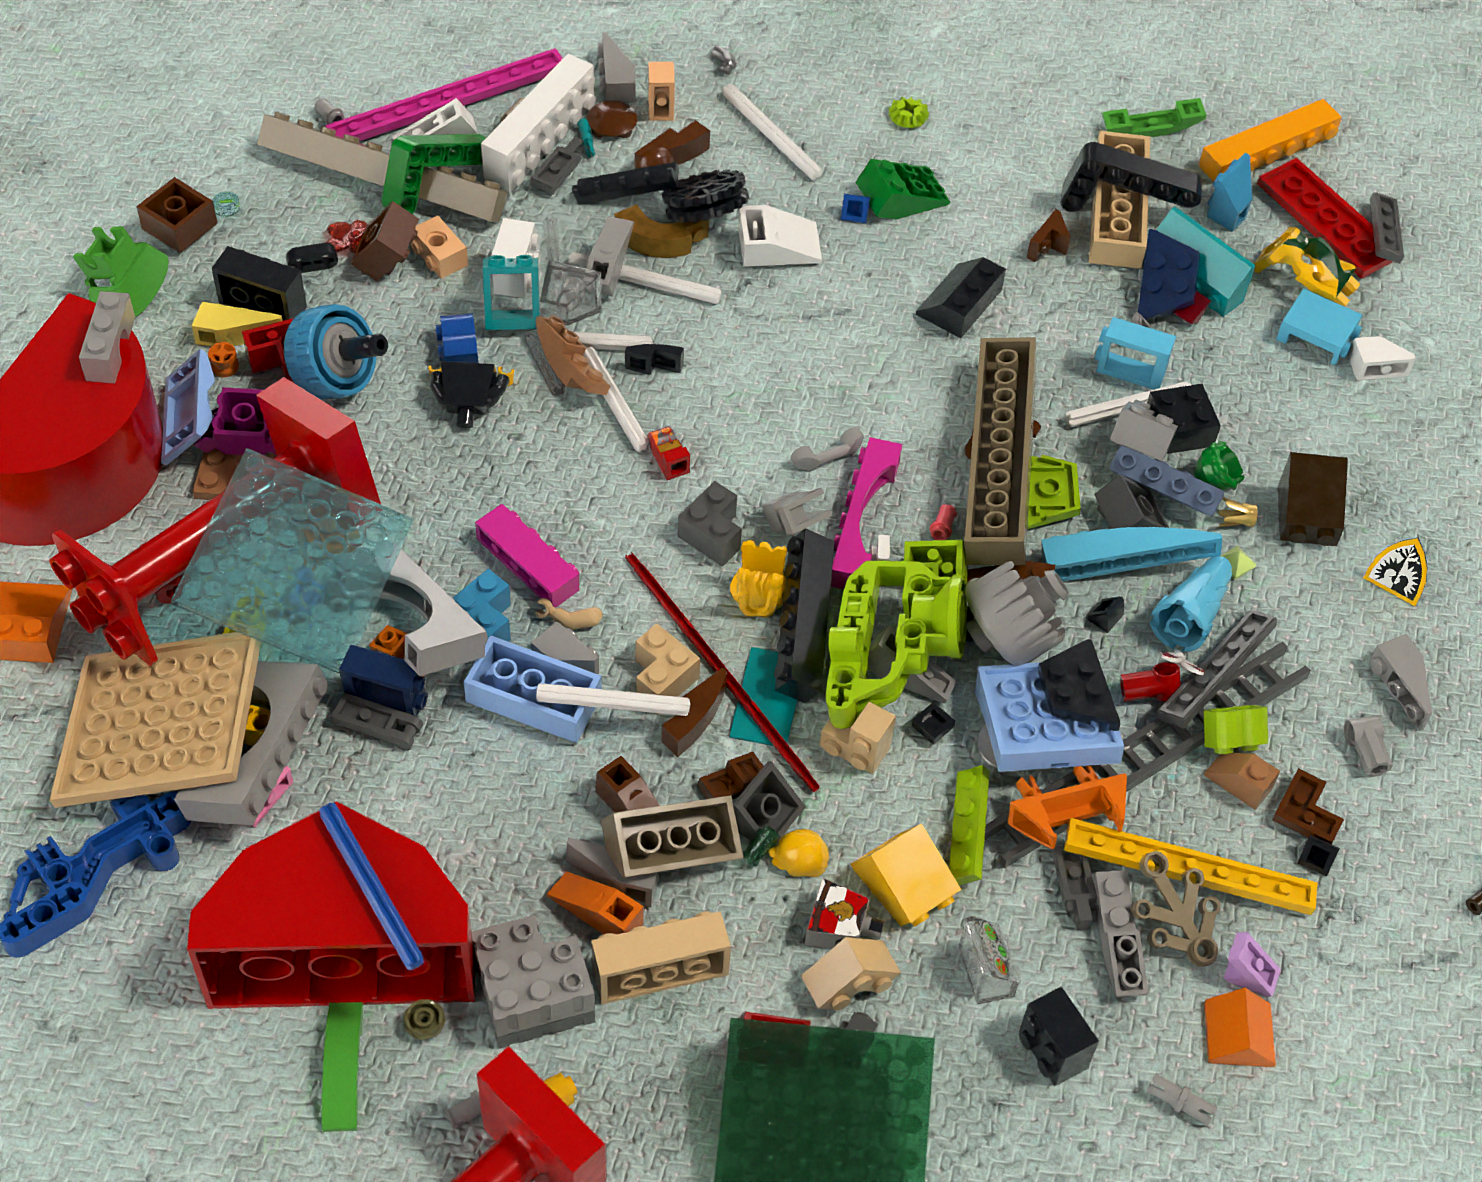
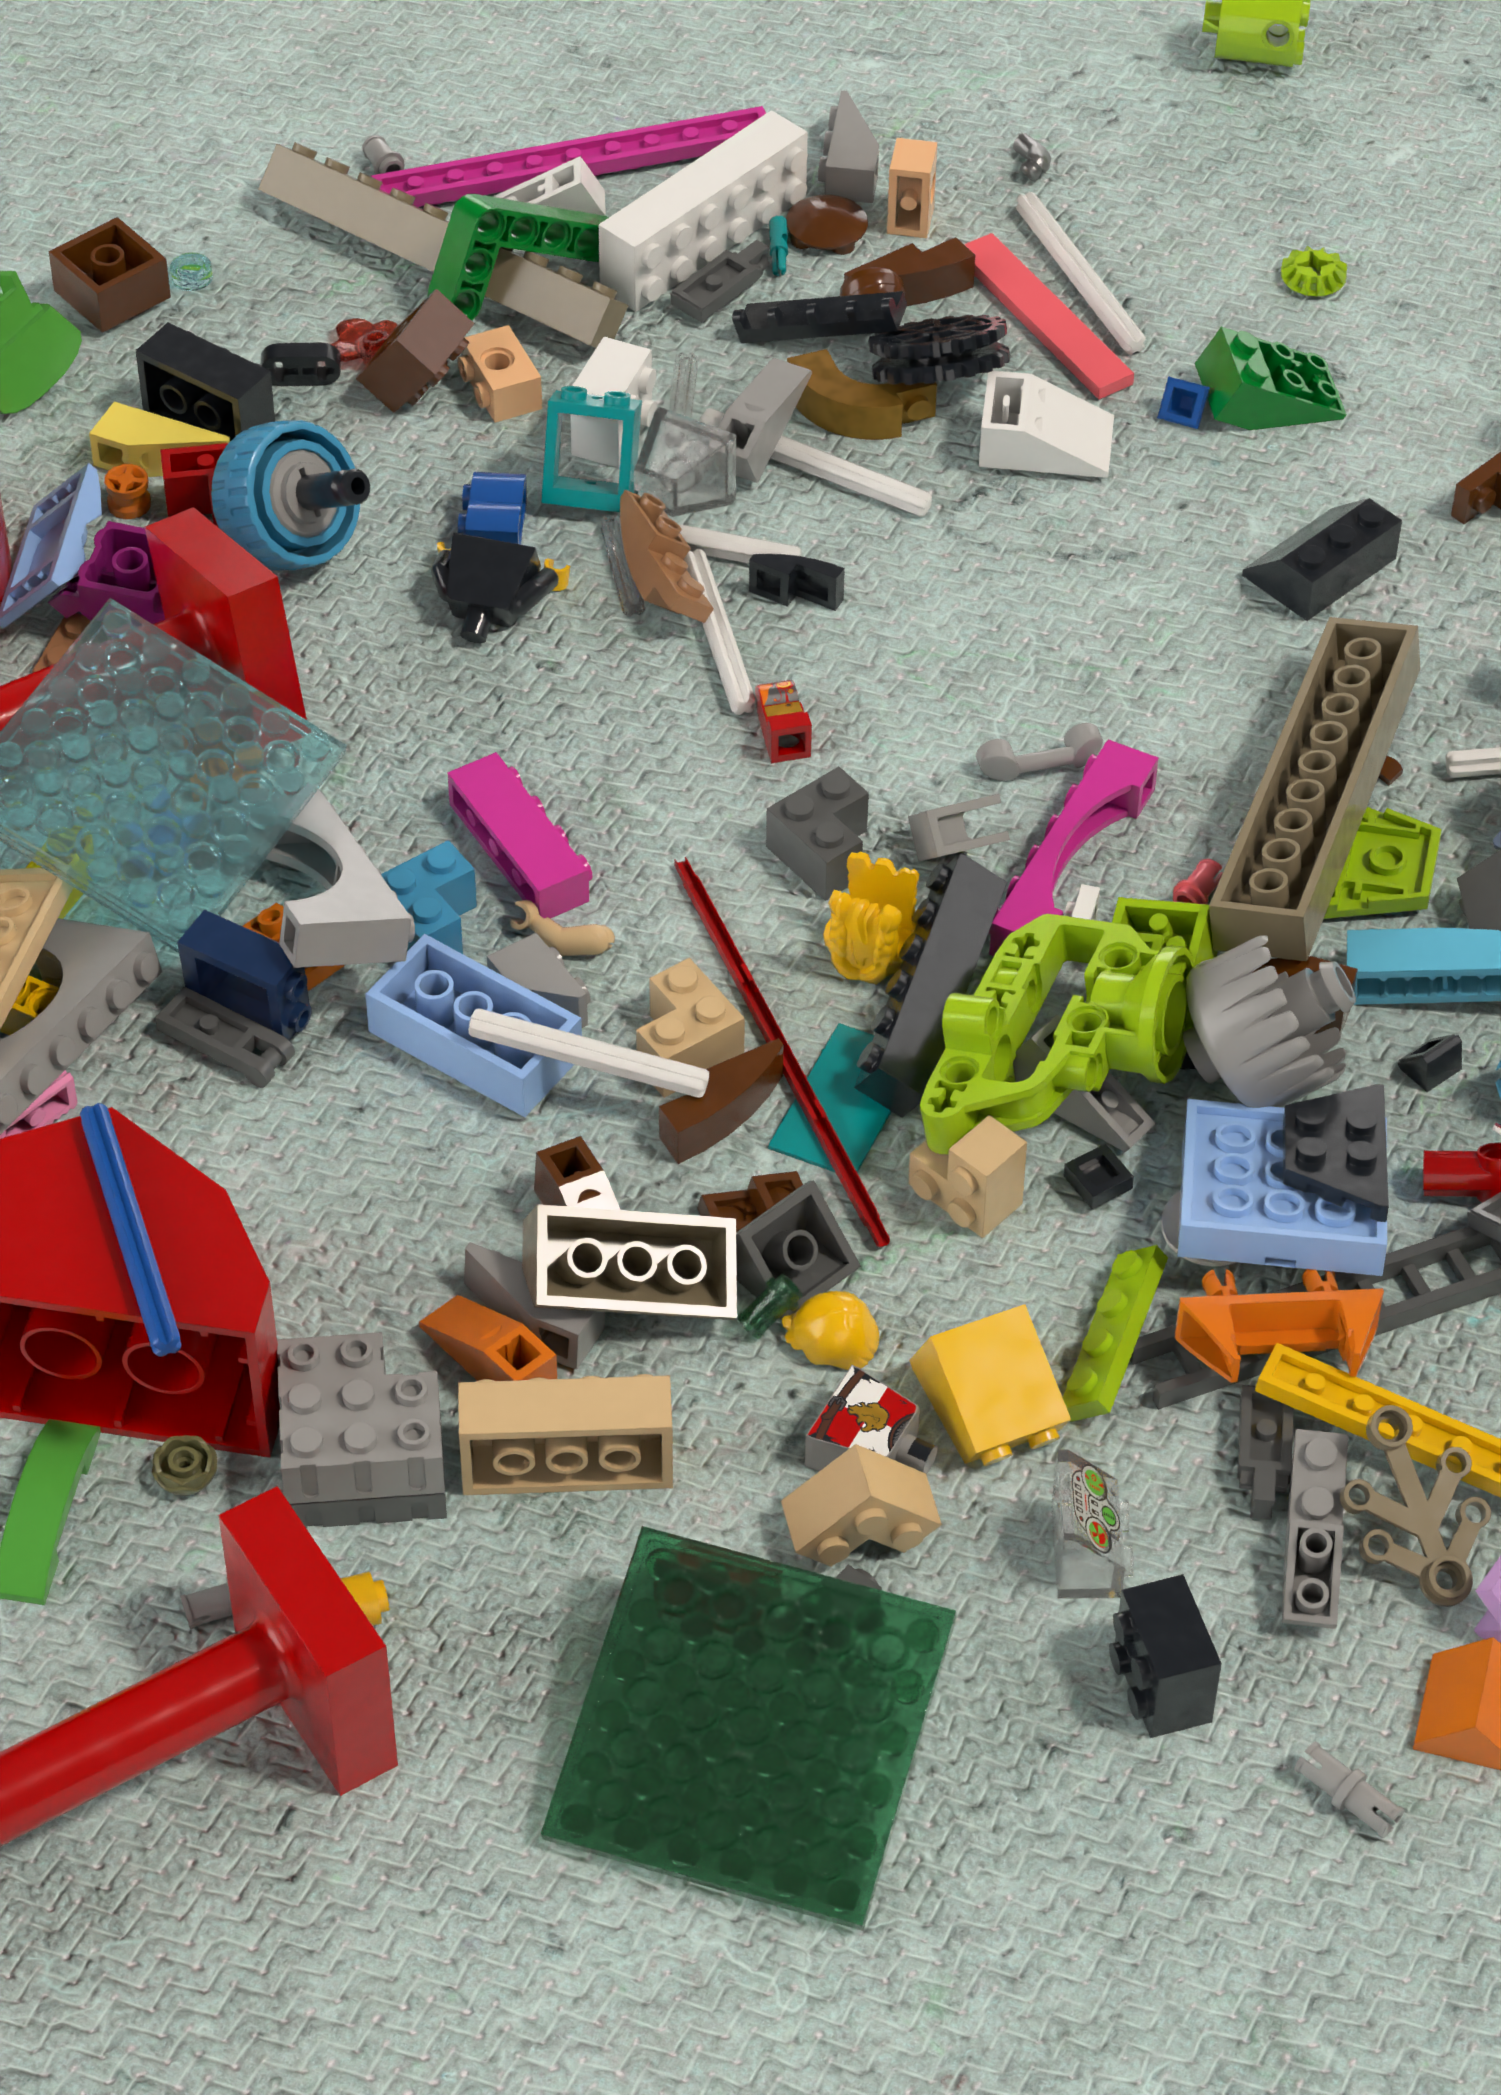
camera: 15 degrees right, 5 degrees down
none -> coral tile [964,233,1134,400]

